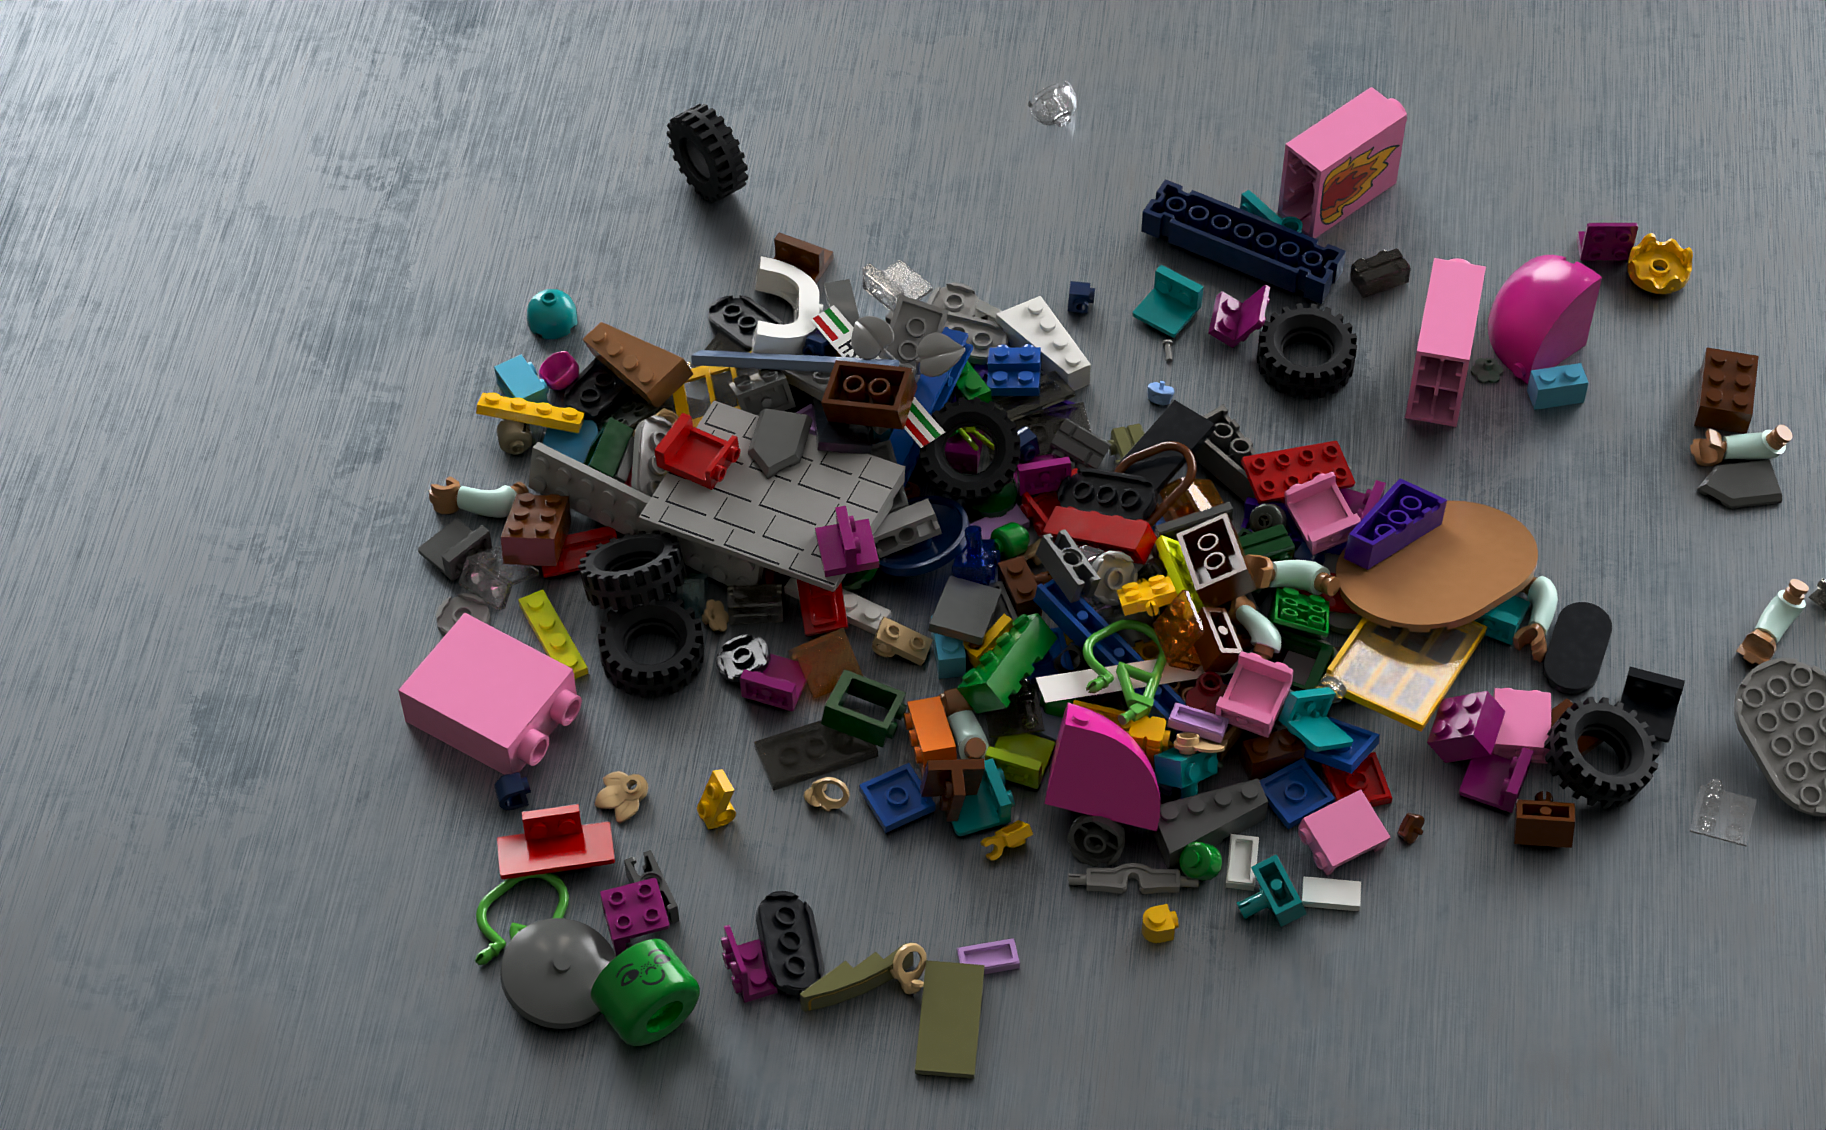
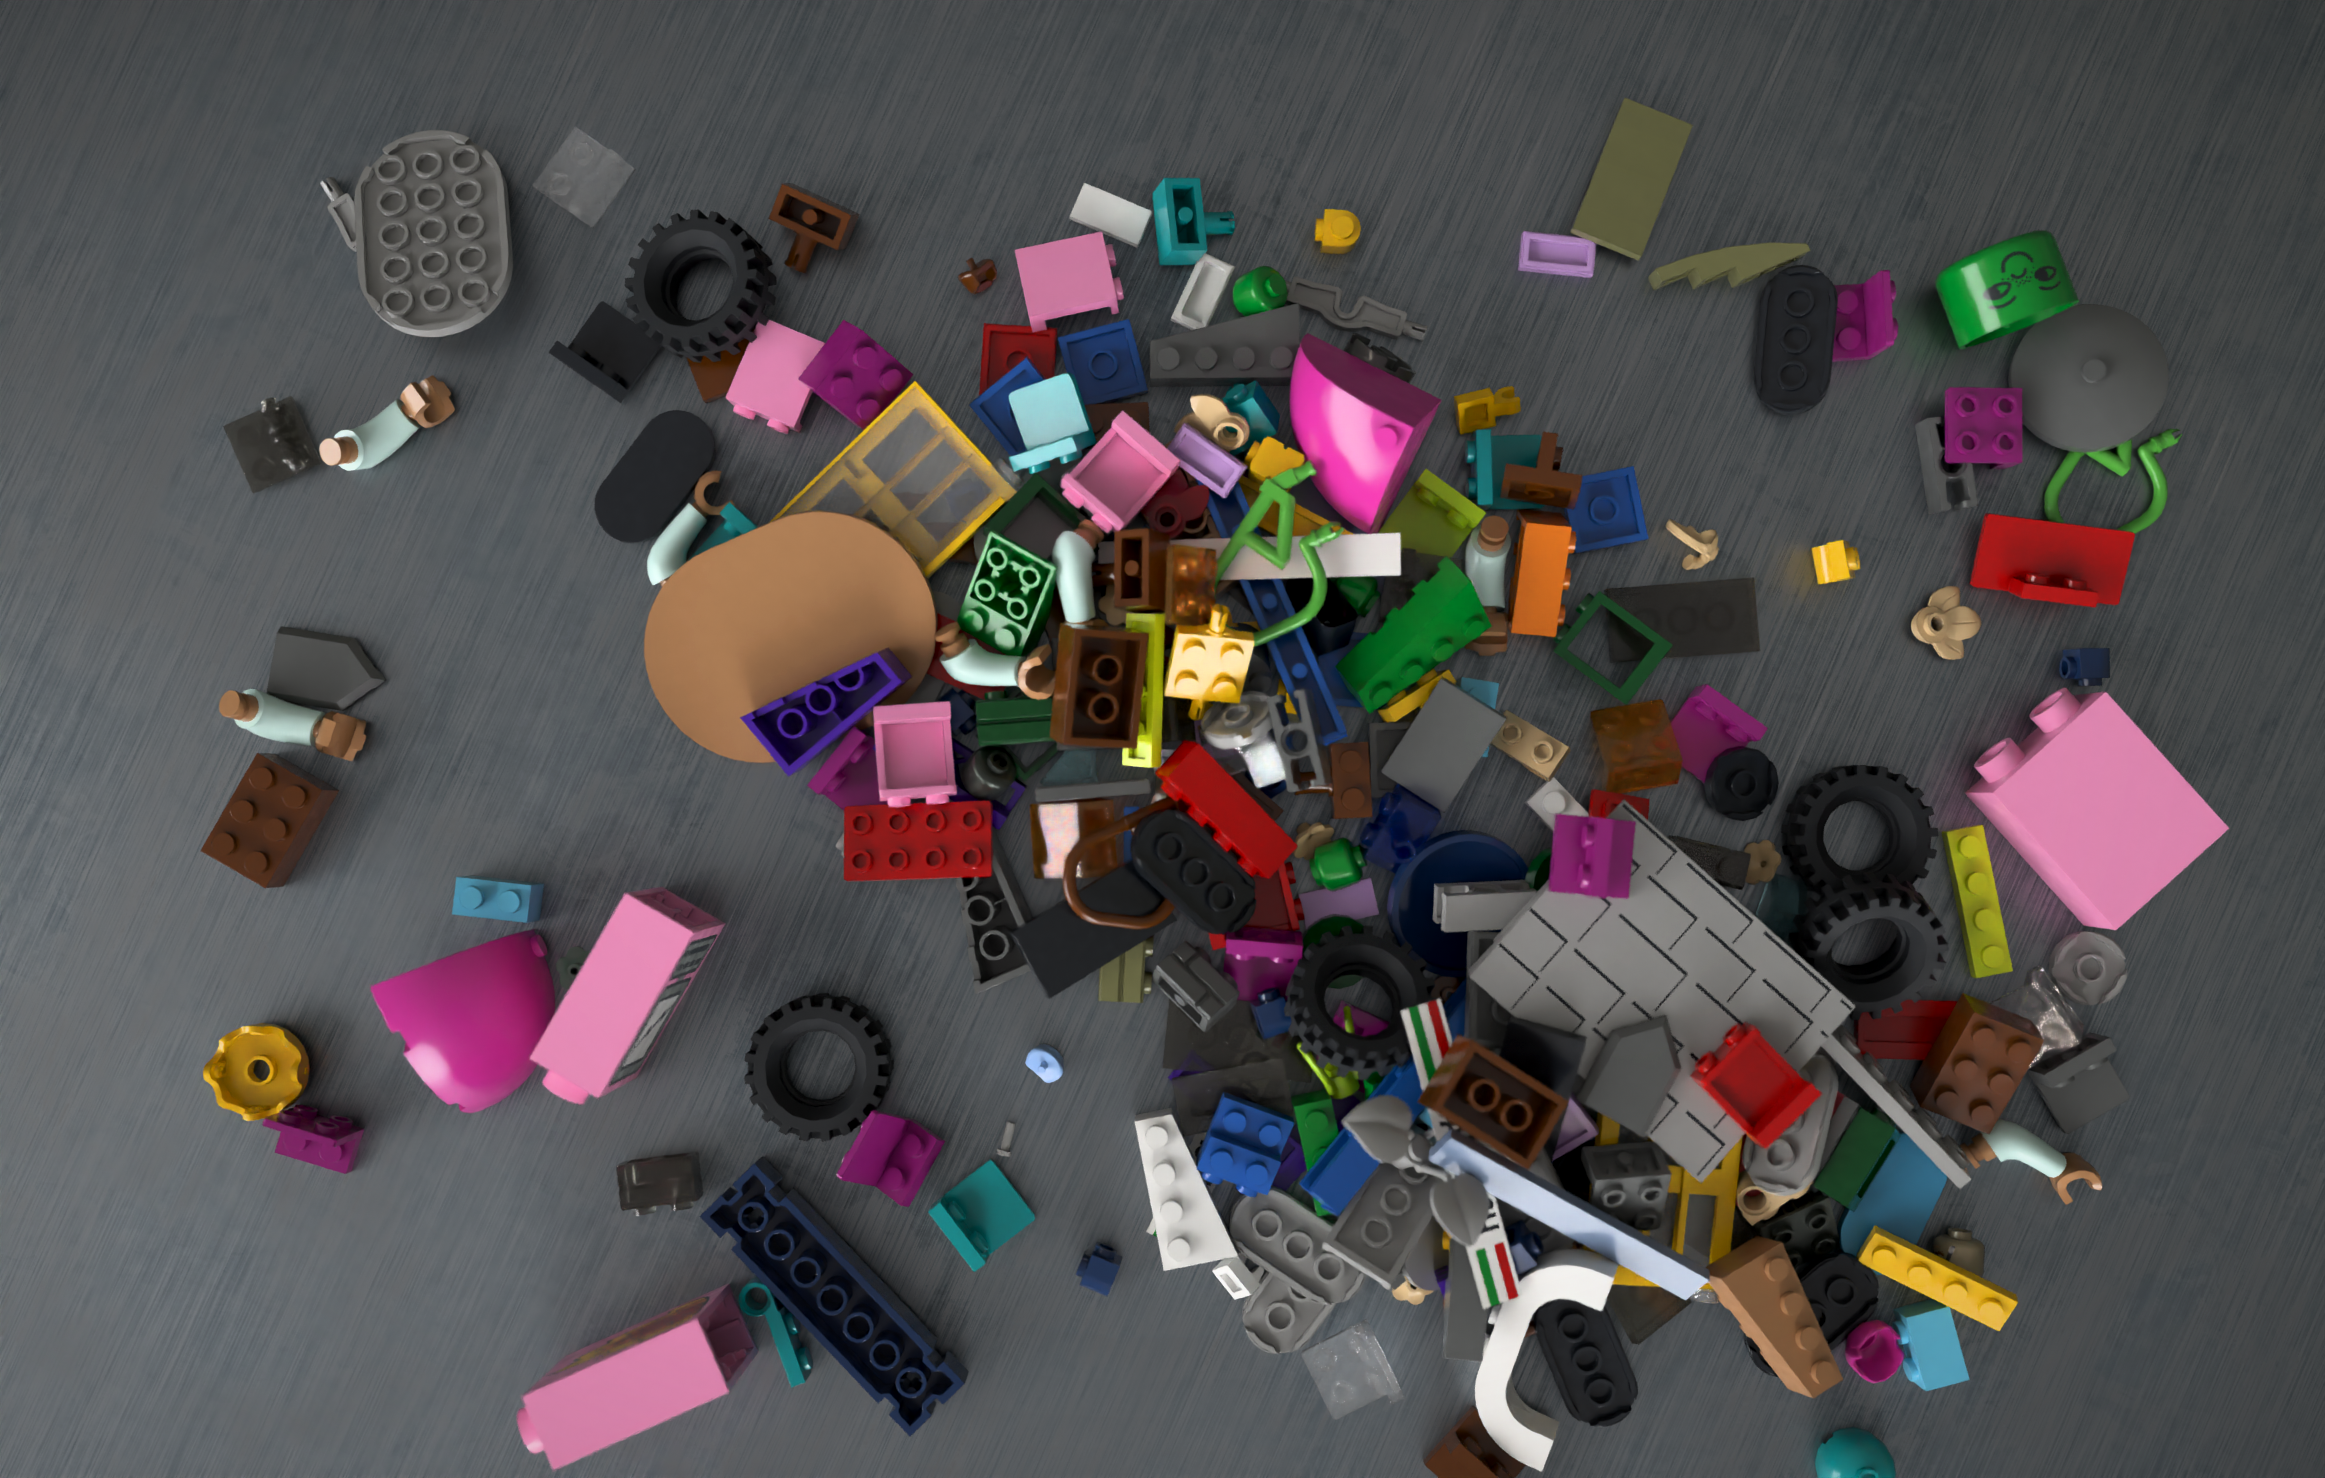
camera: 165 degrees left, 35 degrees up
tan piece [890,943,927,995] -> none
magenta bracket [1459,747,1534,813] -> none

